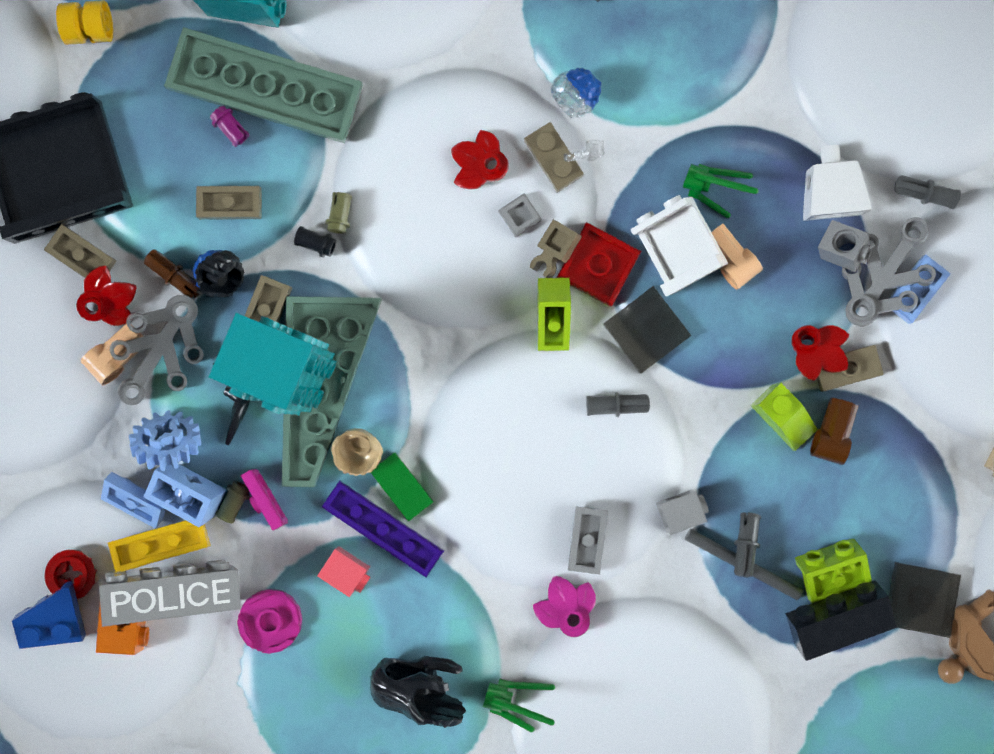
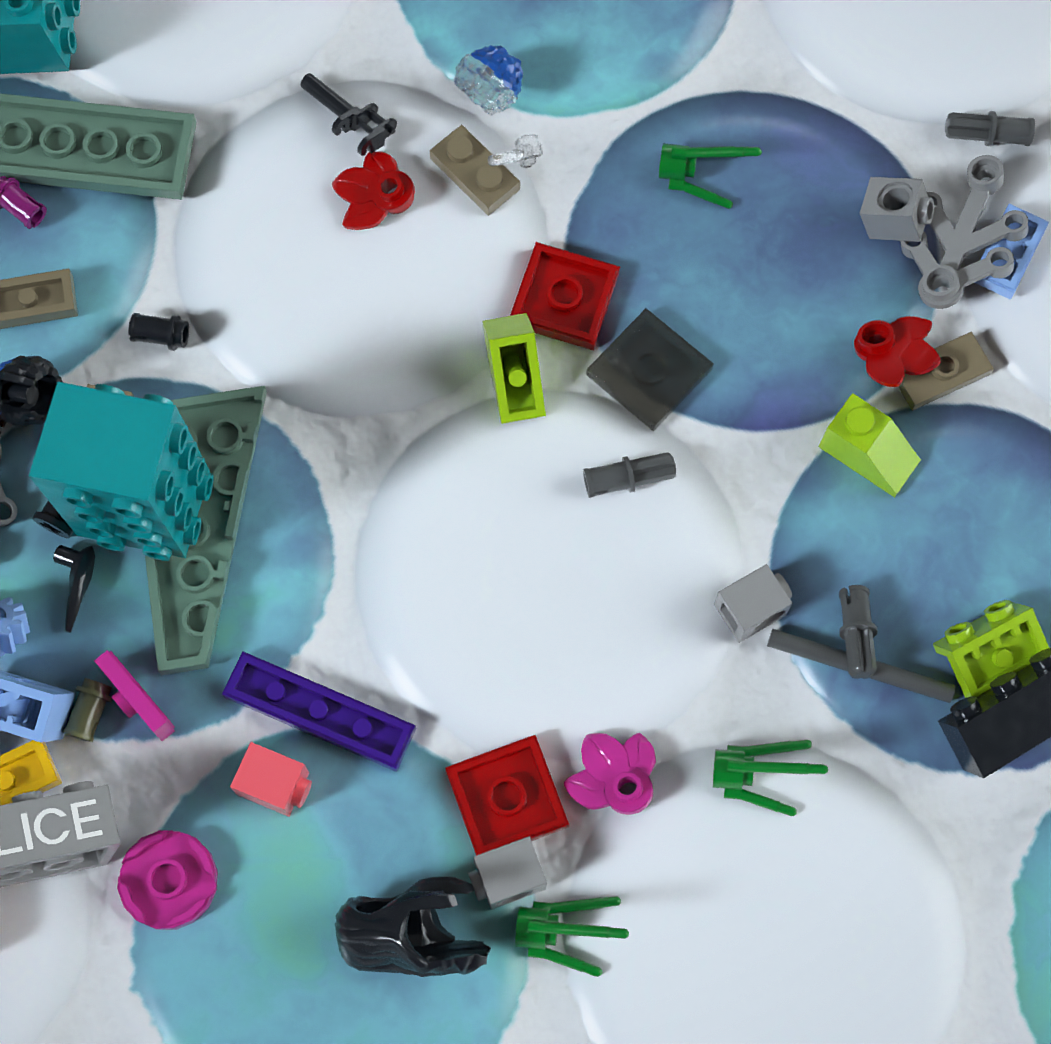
camera: 15 degrees left, 15 degrees down
olive pin [325,192,352,234] -> none
tan hair [331,428,383,476] -> none
green tile [371,452,434,522] -> none
light grey tile [498,193,542,238] -> none
dark tan plate [530,219,582,278] -> none
light grey plate [568,506,608,575] -> none
white panel [630,195,728,297] -> none
light nougat piece [712,224,763,290] -> none
white torso [803,145,872,221] -> none
reddish brown piece [810,397,859,465] -> none
none -> black piece [300,73,397,156]
none -> red tile [445,735,569,856]
none -> light grey brick [468,836,547,910]
none -> green plant [713,740,828,816]

